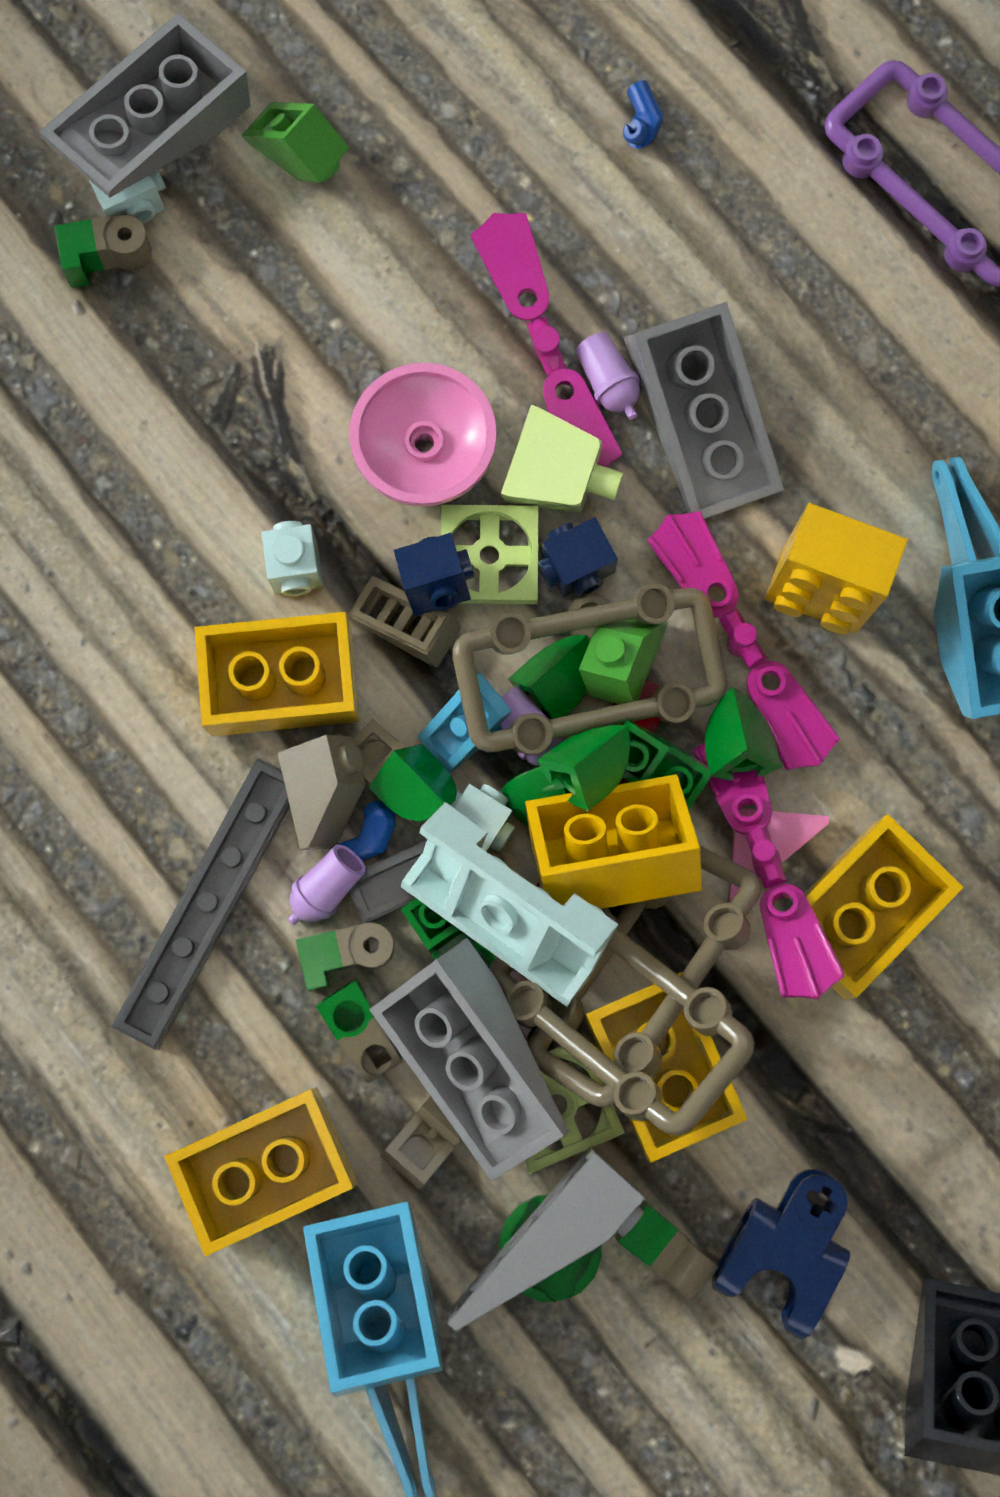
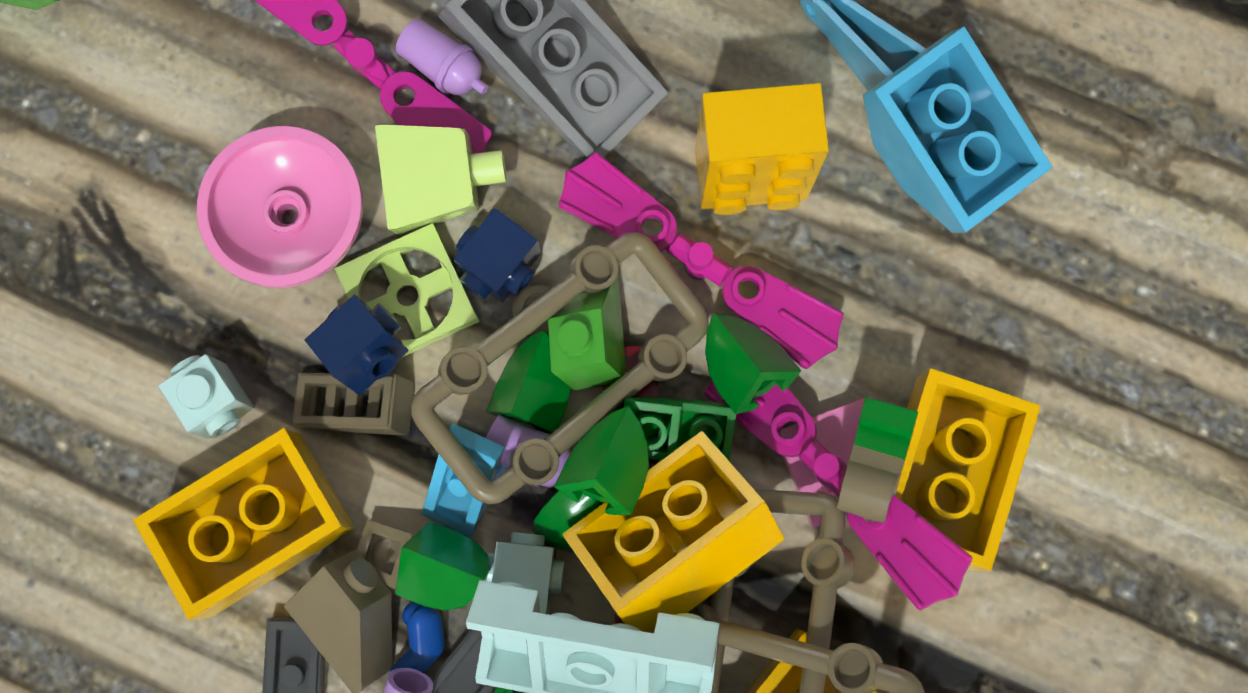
camera: 25 degrees left, 0 degrees up
none -> leg [837,397,918,524]

